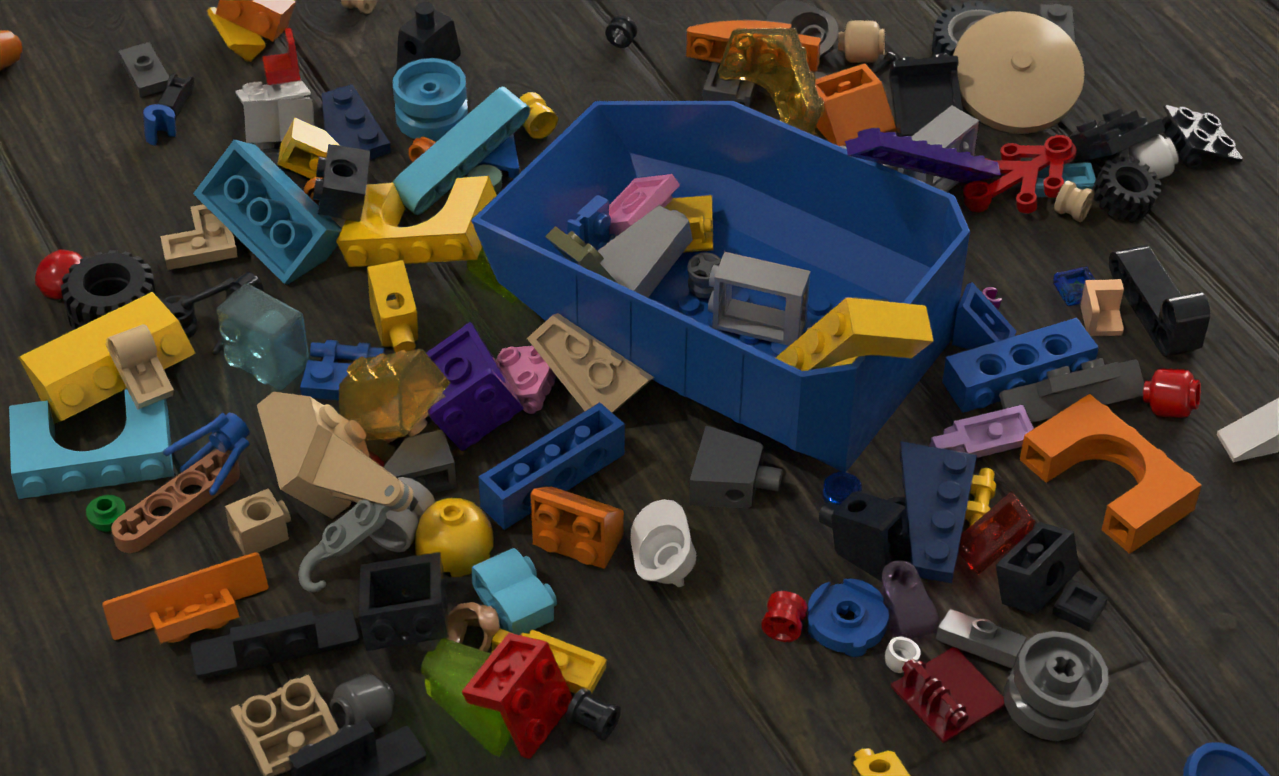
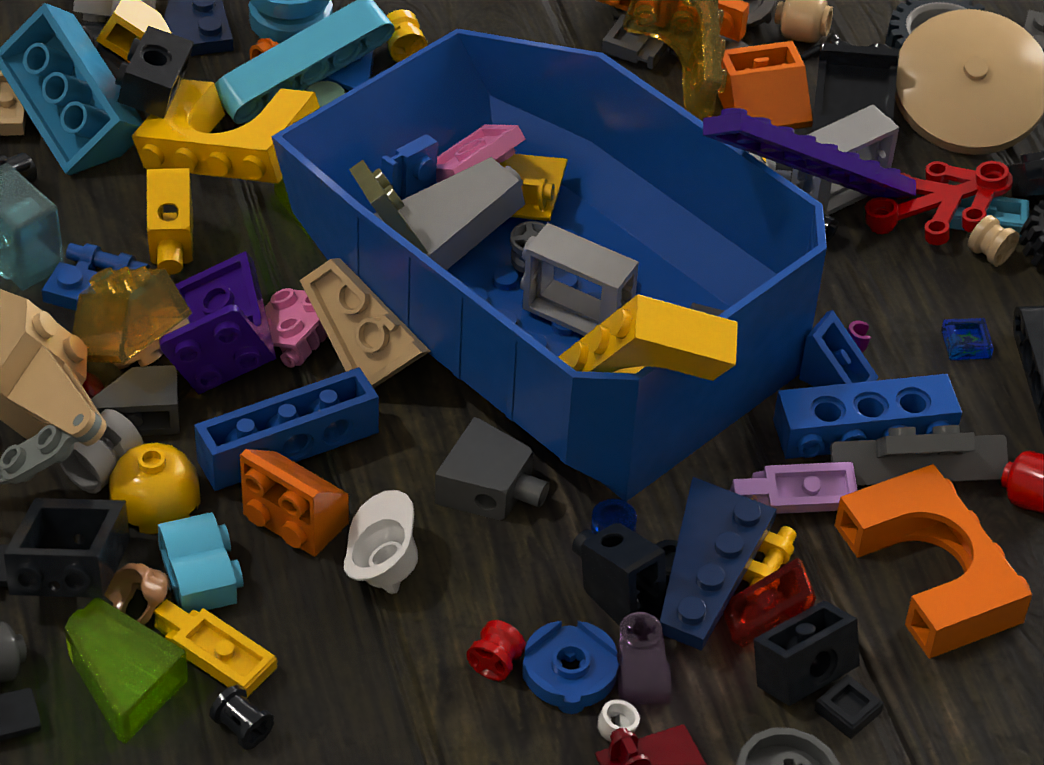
camera: 10 degrees right, 0 degrees up
red bracket [461,633,573,759] -> none
dark grey plate [935,609,1027,668] -> none
light nougat panel [1080,279,1124,336] -> none

